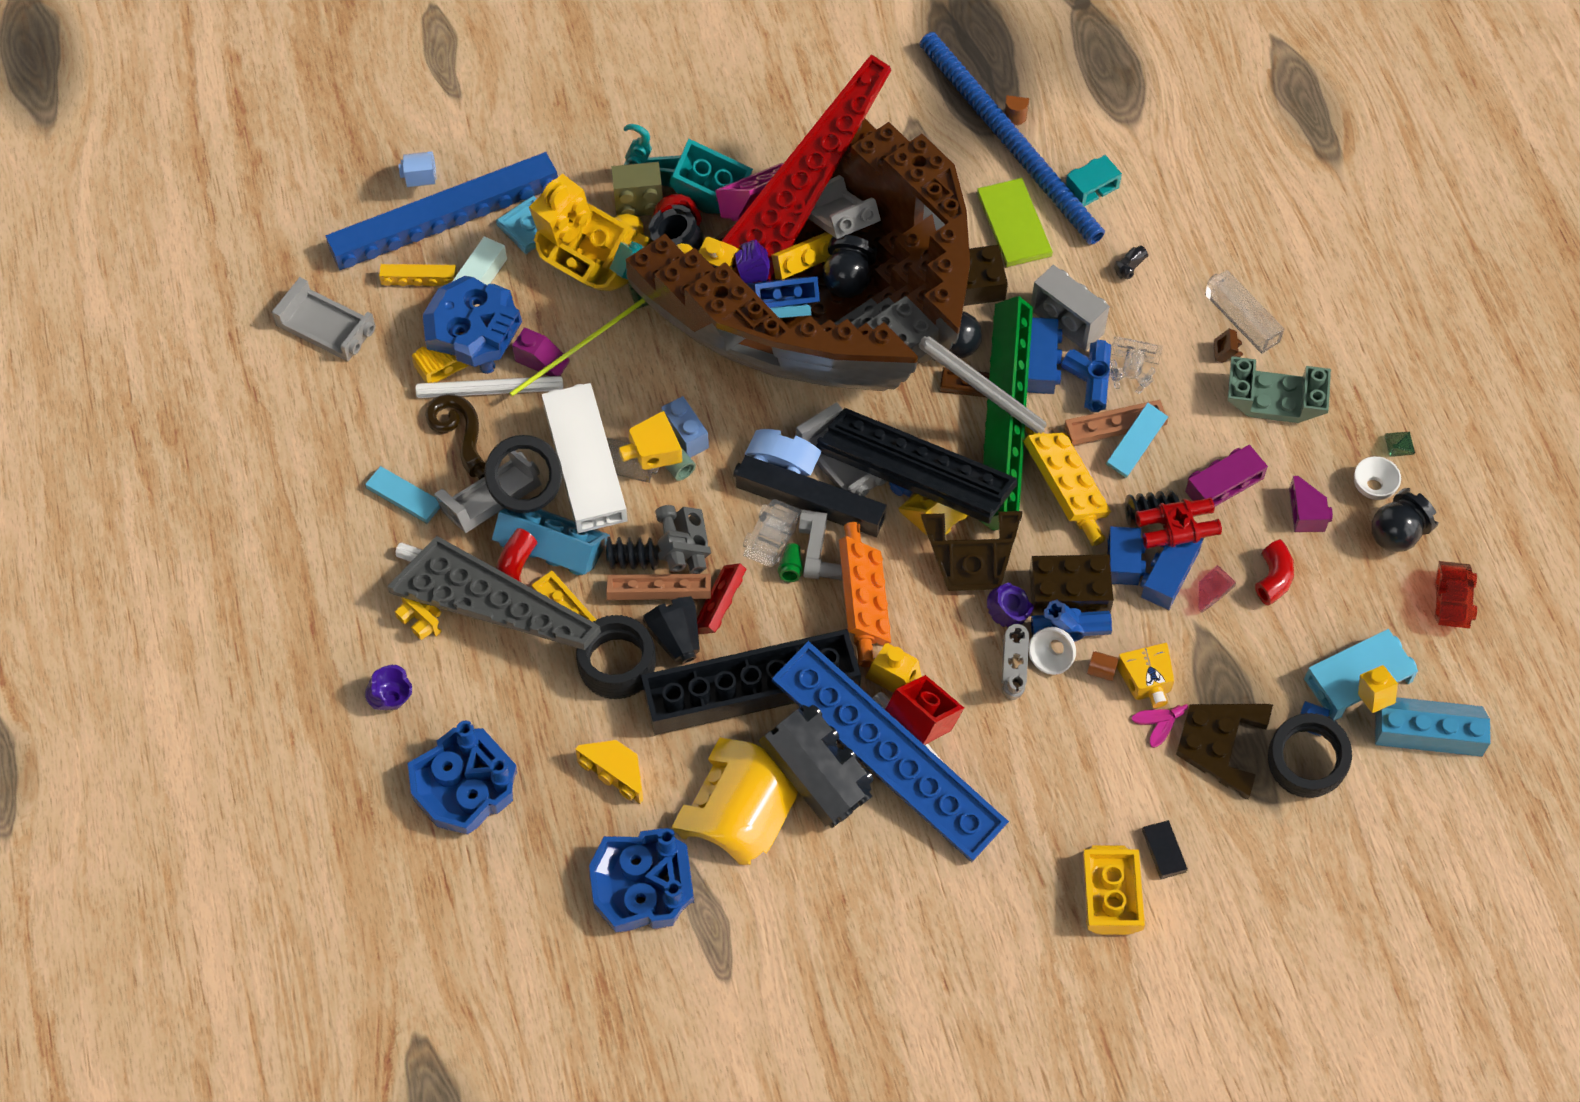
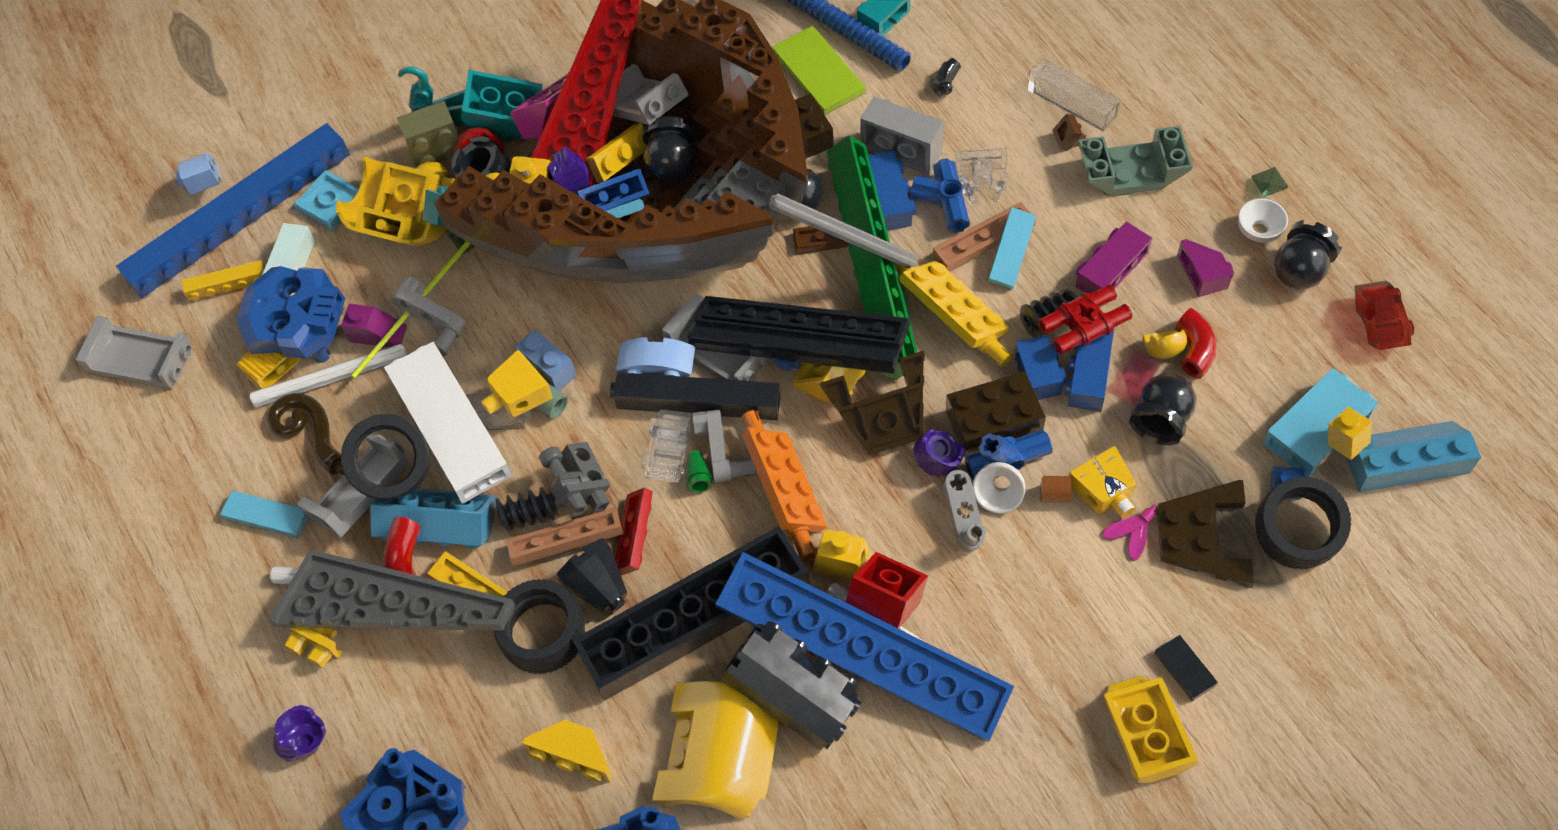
camera: 10 degrees left, 0 degrees up
yellow brick [529,173,591,246] -> none
none -> light grey beam [392,276,466,356]
none -> black tile [1129,373,1197,446]
none -> yellow hair [1142,330,1187,359]

